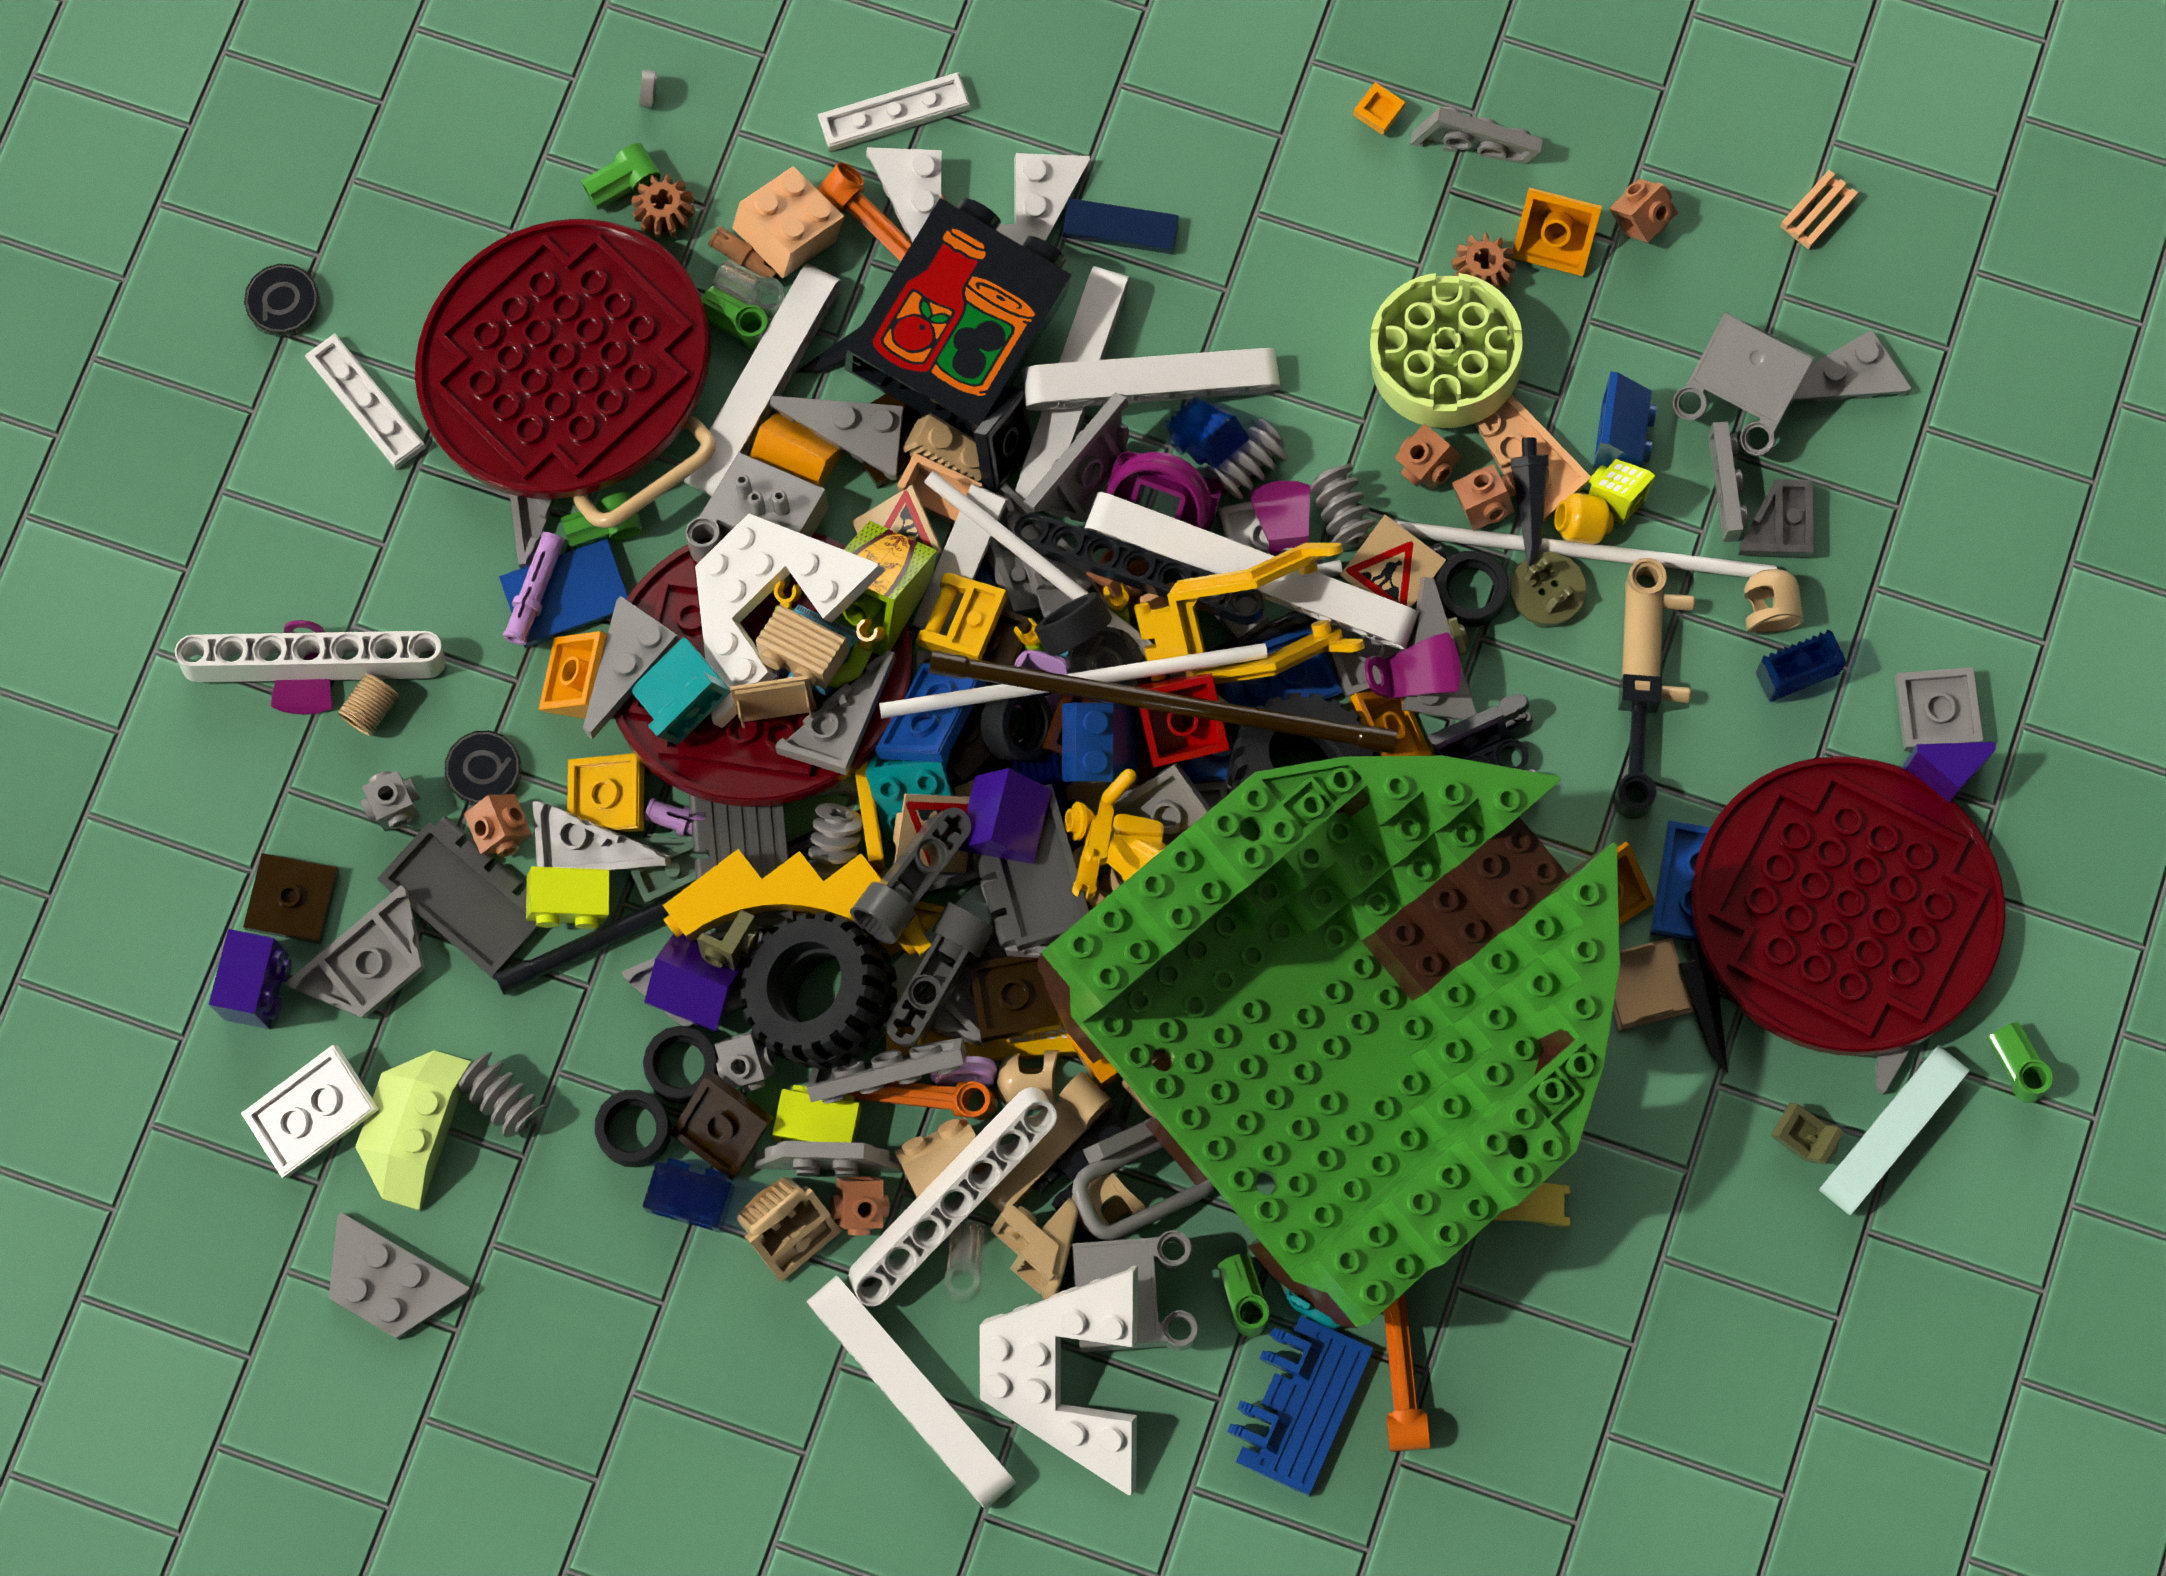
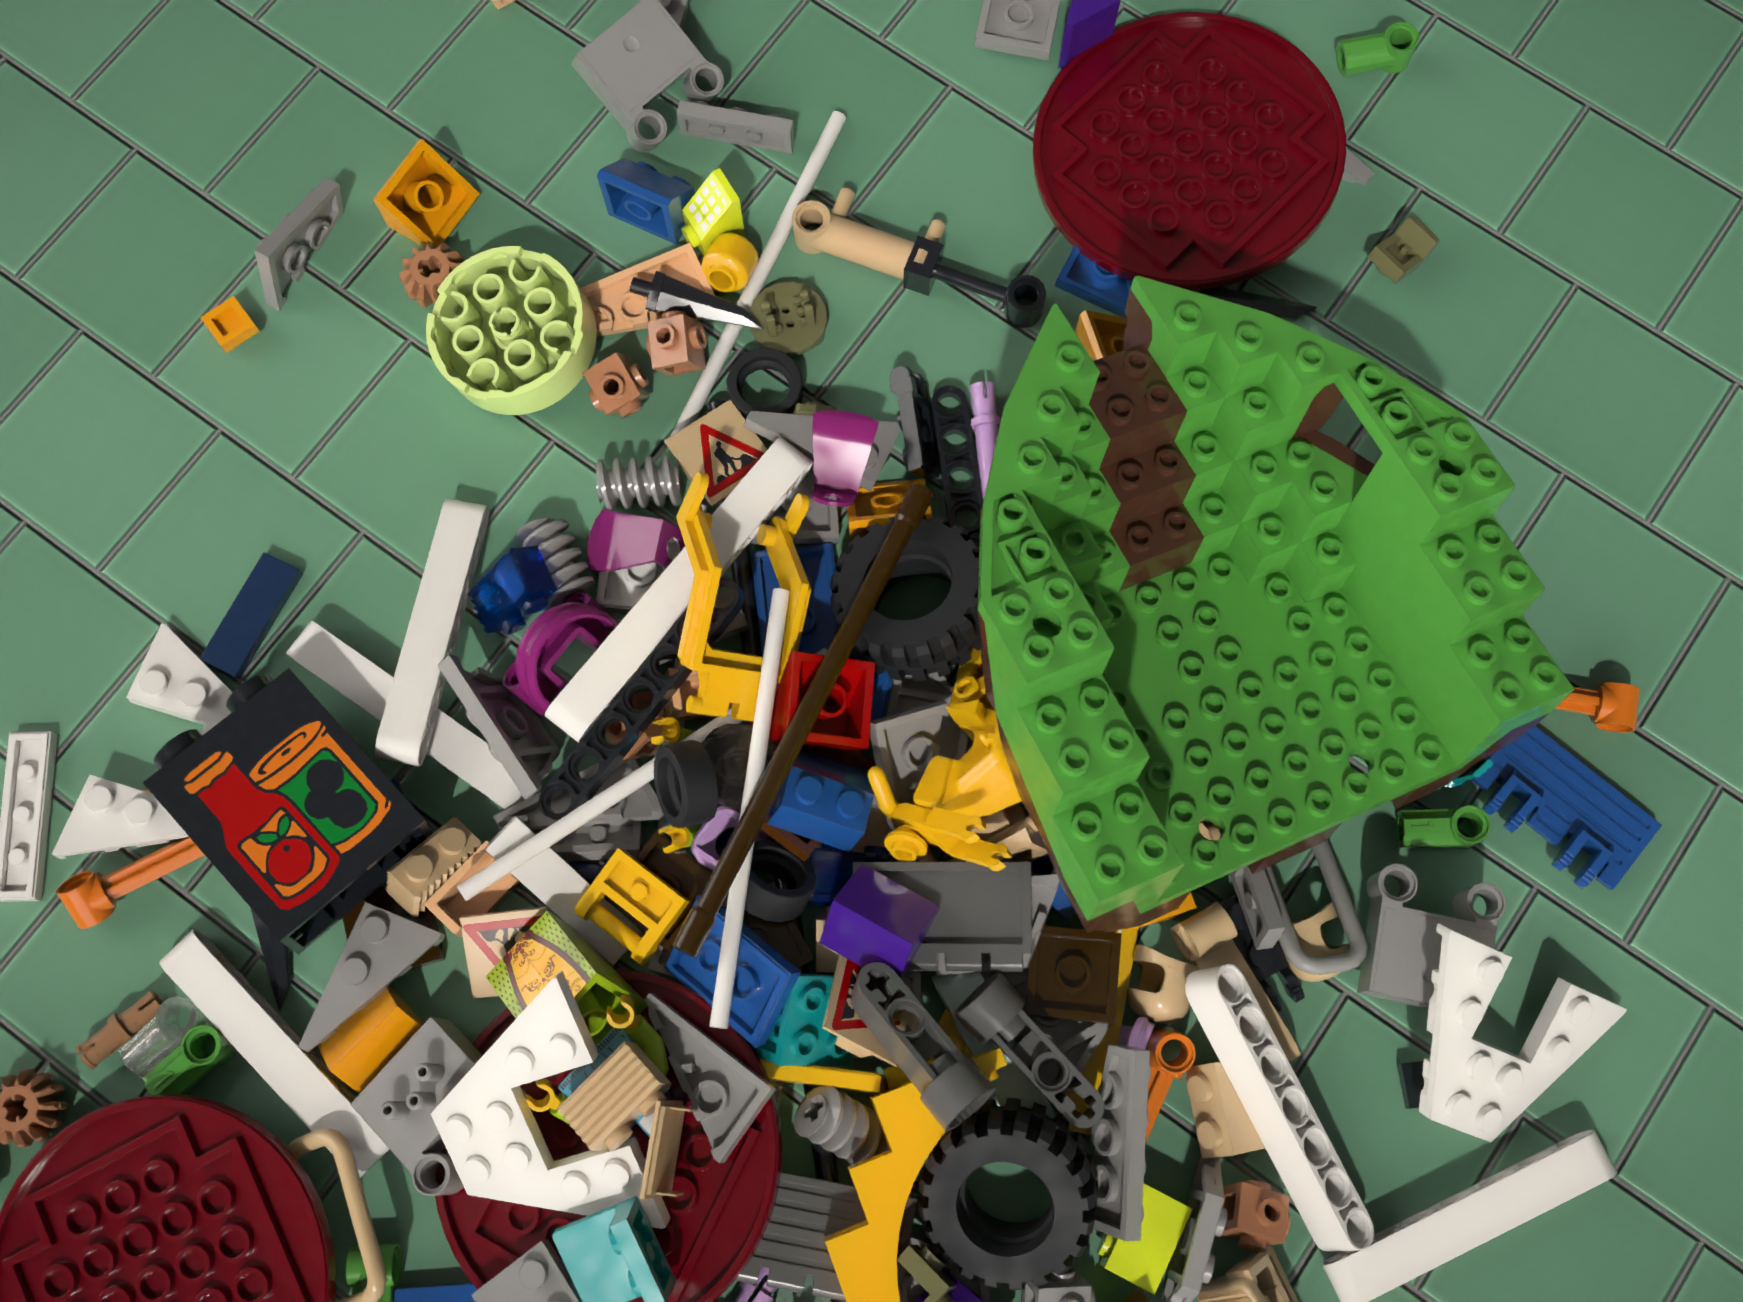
camera: 75 degrees left, 0 degrees up
light nougat brick [732,166,844,278] -> none
clear piece [945,1220,986,1304] -> none
black tile [974,386,1032,493] -> none
tan piece [990,1197,1079,1300] -> none
nougat brick [1609,178,1678,243] -> none
flat silver wing [1738,479,1814,557] -> none
tan helmet [1744,569,1804,633] -> none
clear blue brick [1755,630,1846,702] -> none
light aqua beam [1819,1045,1969,1216] -> none

